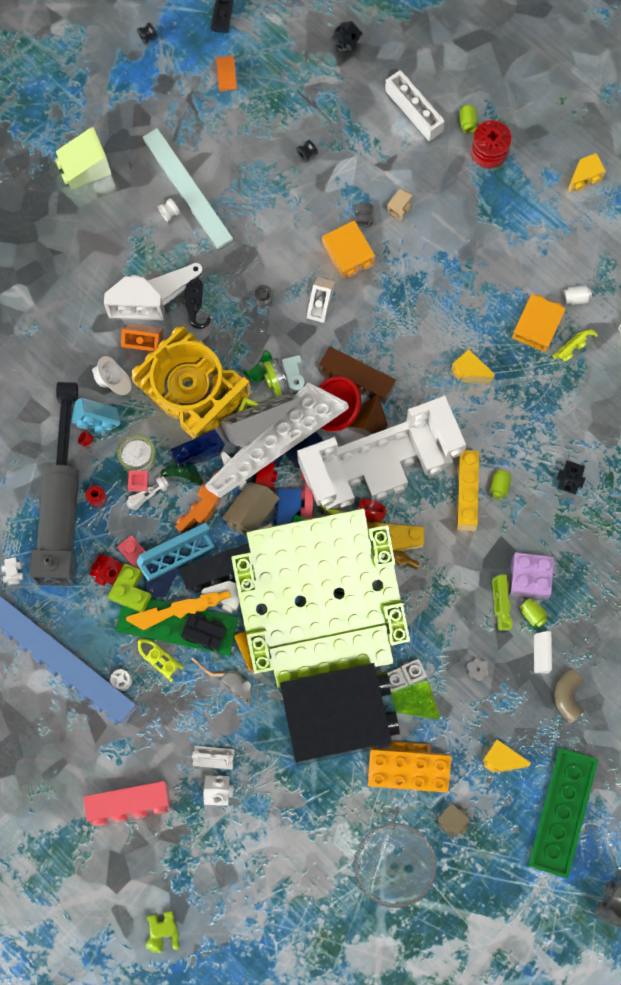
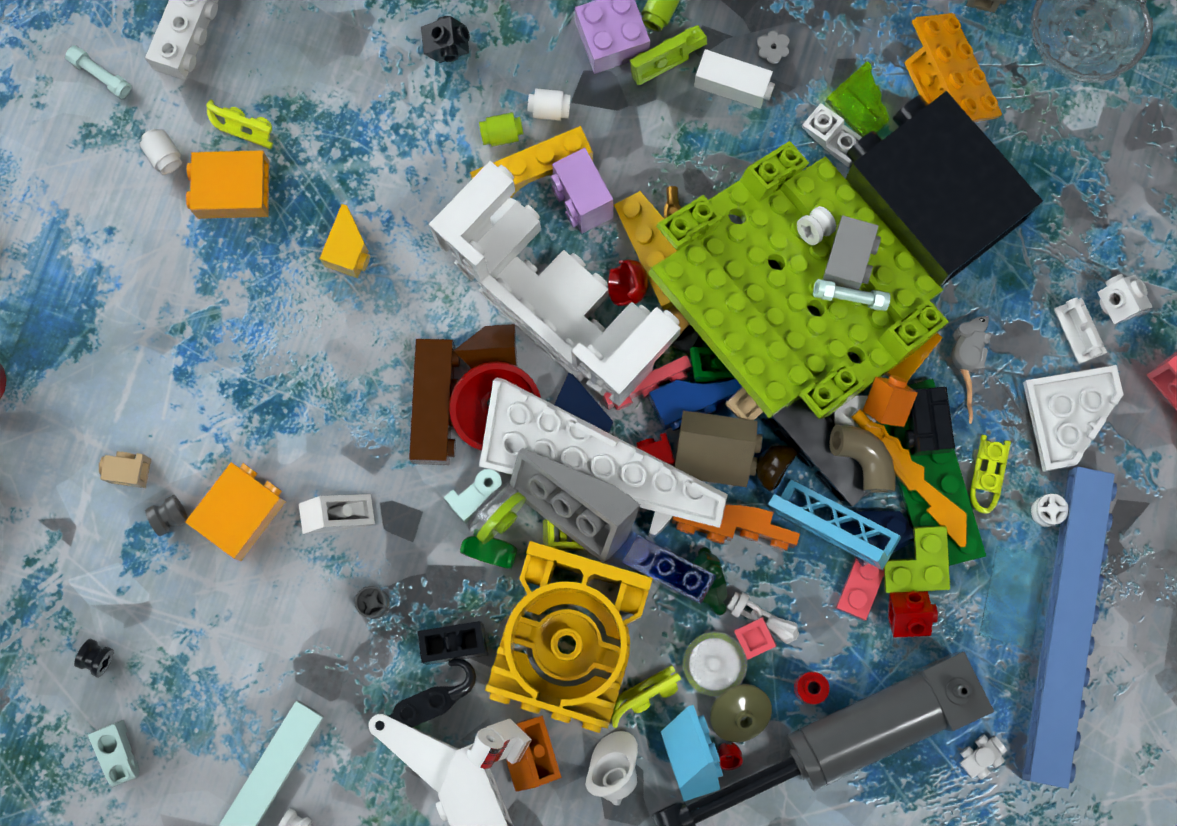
camera: 115 degrees left, 5 degrees up
none -> light aqua leg [88,720,139,787]
none -> black brick [417,621,488,665]
none -> white leg [466,718,532,769]
none -> white brick [527,88,571,121]
none -> lavender brick [550,148,613,234]
none -> neon yellow piece [611,665,682,728]
none -> white brick [694,49,775,109]
none -> olive dish [710,684,772,743]
none -> dark brown piece [756,445,798,492]
none -> white wheel [797,206,836,245]
none -> light aqua bar [813,279,890,311]
none -> light grey brick [823,215,881,290]
none -> dark tan cylinder [830,425,895,493]
none -> orange brick [863,375,918,427]
none -> white plate [1023,365,1124,472]

